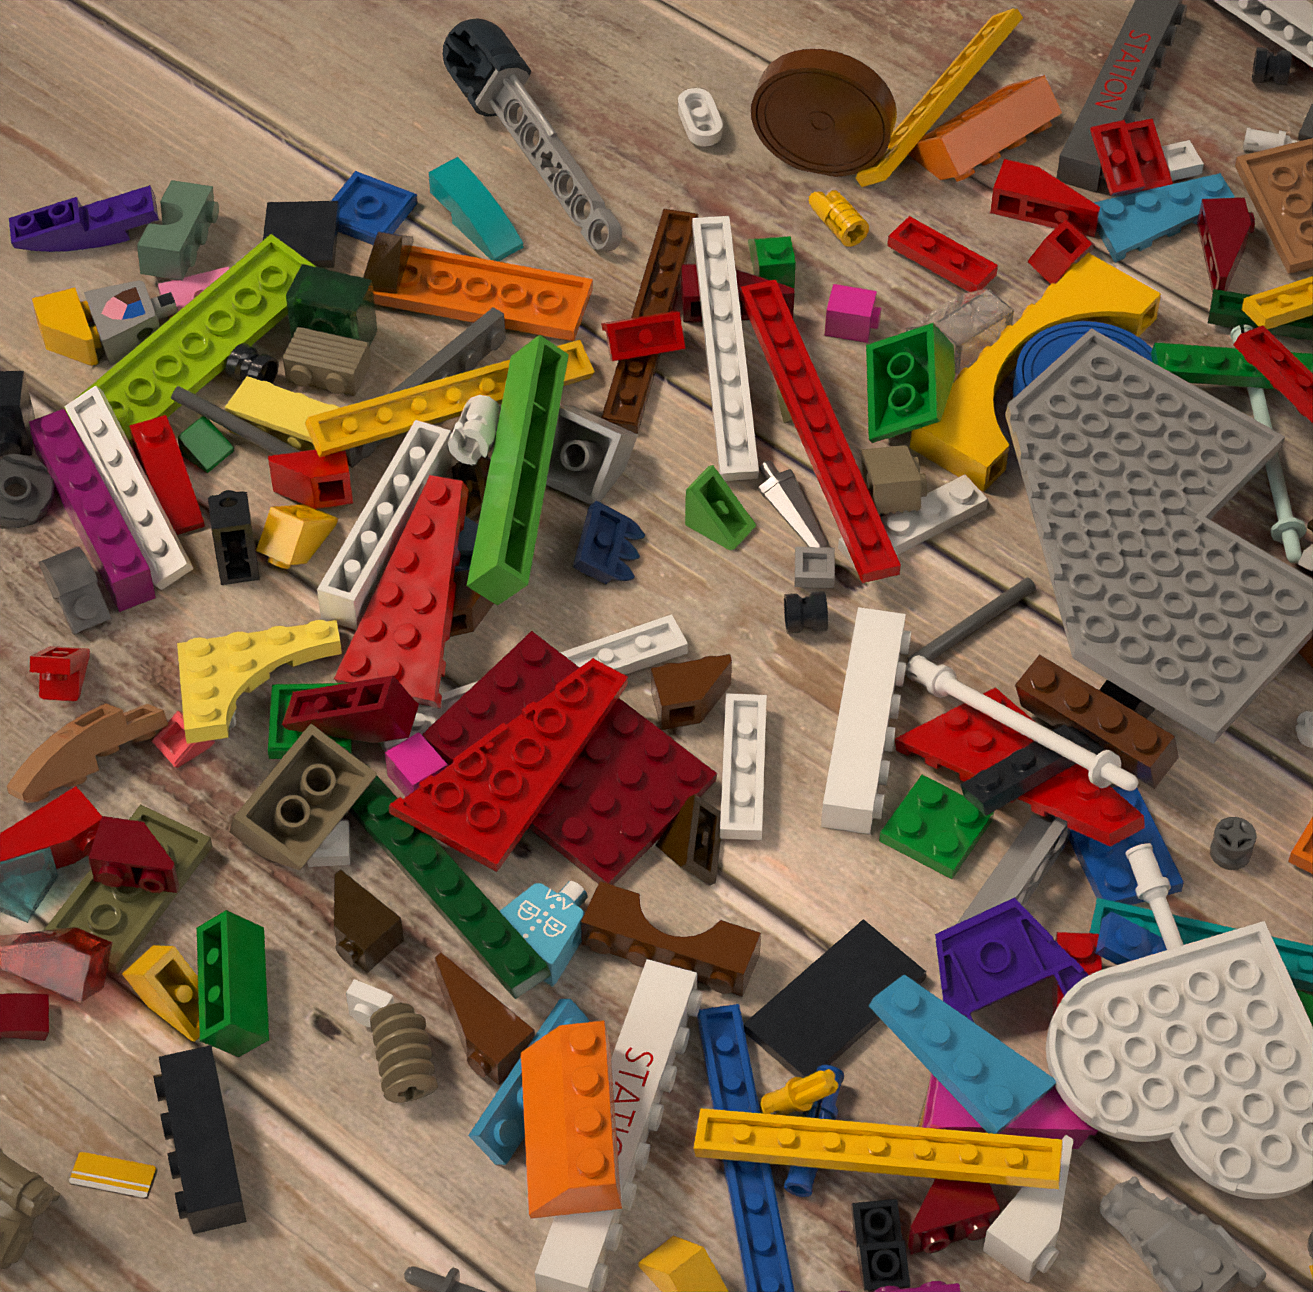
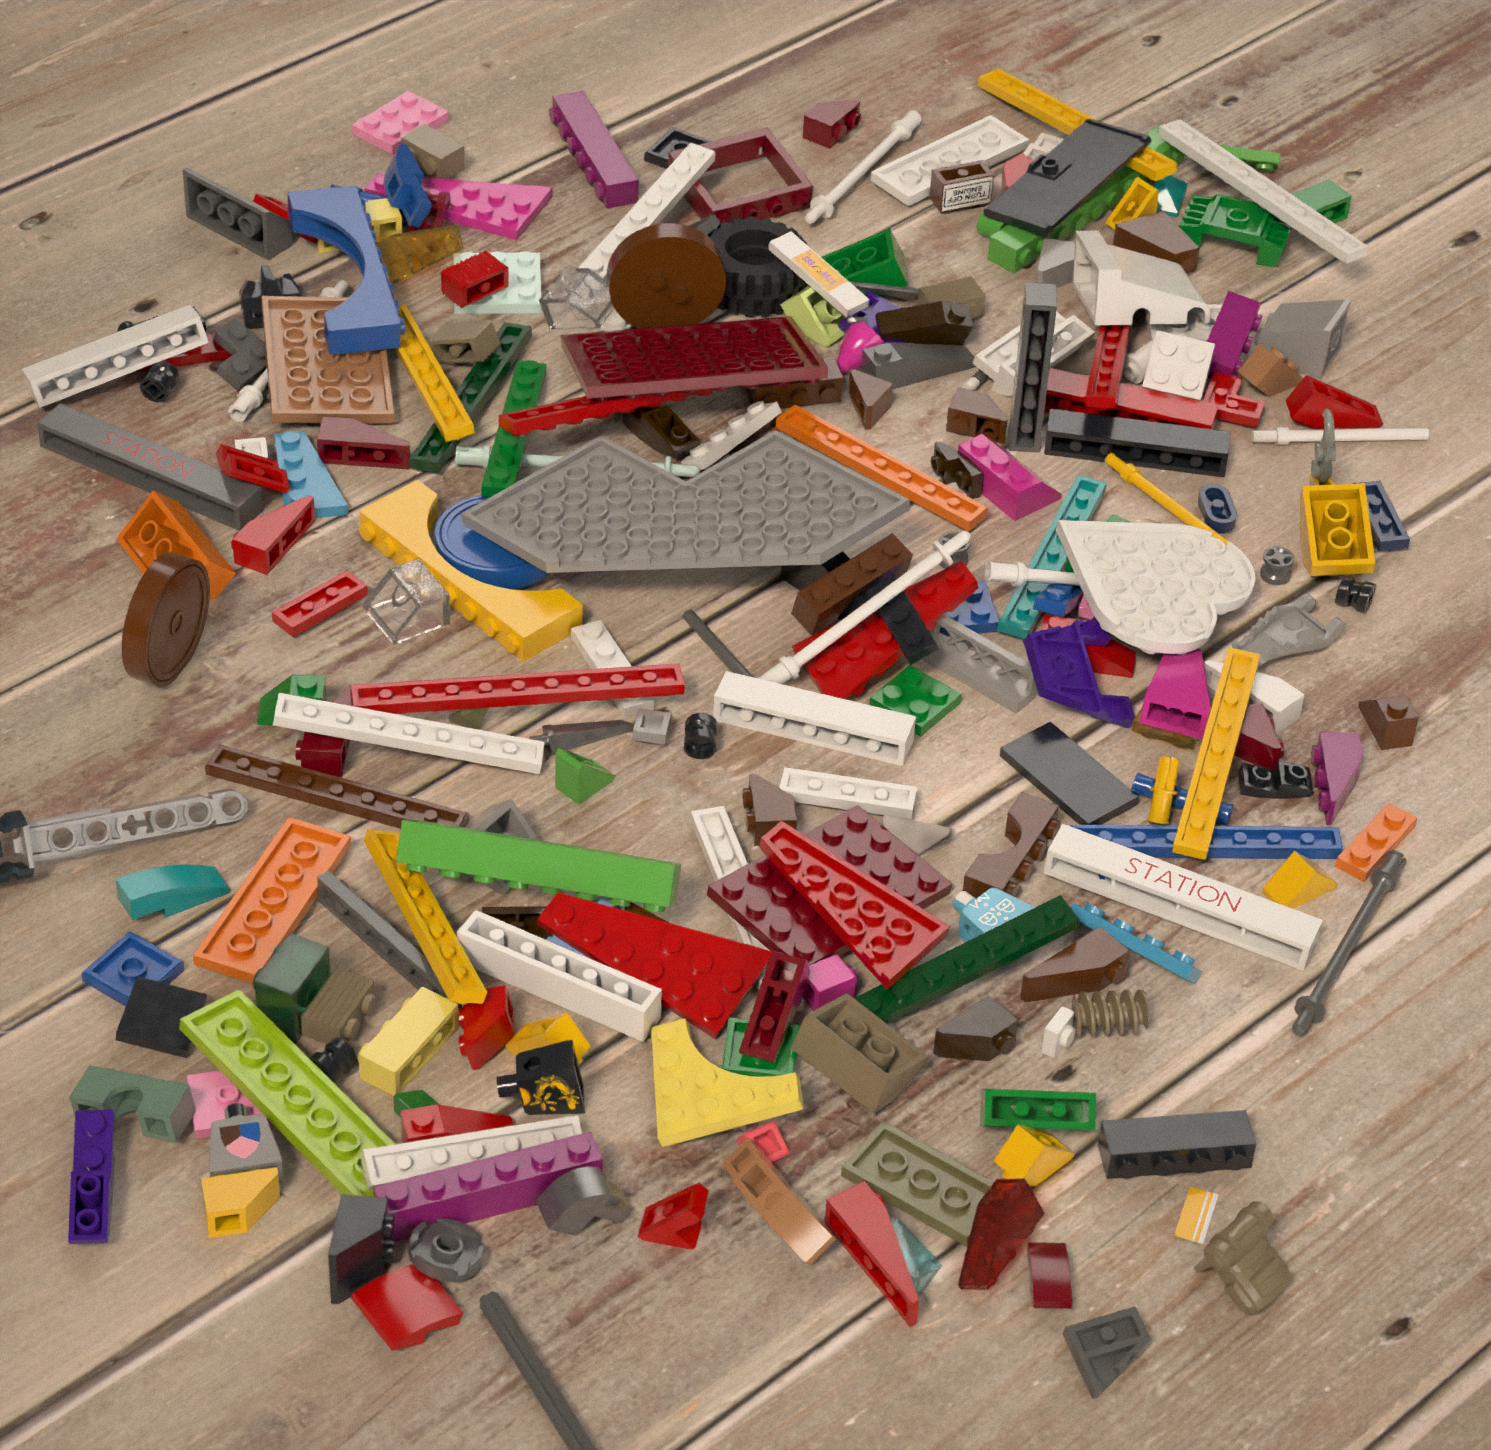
camera: 85 degrees left, 10 degrees down
dark red slope [88,816,179,893] -> none
dark grey bar [171,386,301,455] -> none
dark brown slope [361,232,414,294] -> none
white piece [448,395,501,465] -> none
orange slope [521,1020,622,1219] -> none
dark blue plate [573,500,645,584] -> none
red panel [601,311,686,361] -> none
white plate [678,88,723,147] -> none
yellow hinge [808,190,869,247] -> none
dark pink brick [824,284,882,343] -> none
yellow tile [855,8,1023,187] -> none
dark tan brick [861,445,927,515] -> none
green slope [866,323,955,443] -> none
dark azure wing [869,975,1056,1134] -> none
red slope [1027,219,1096,284] -> none

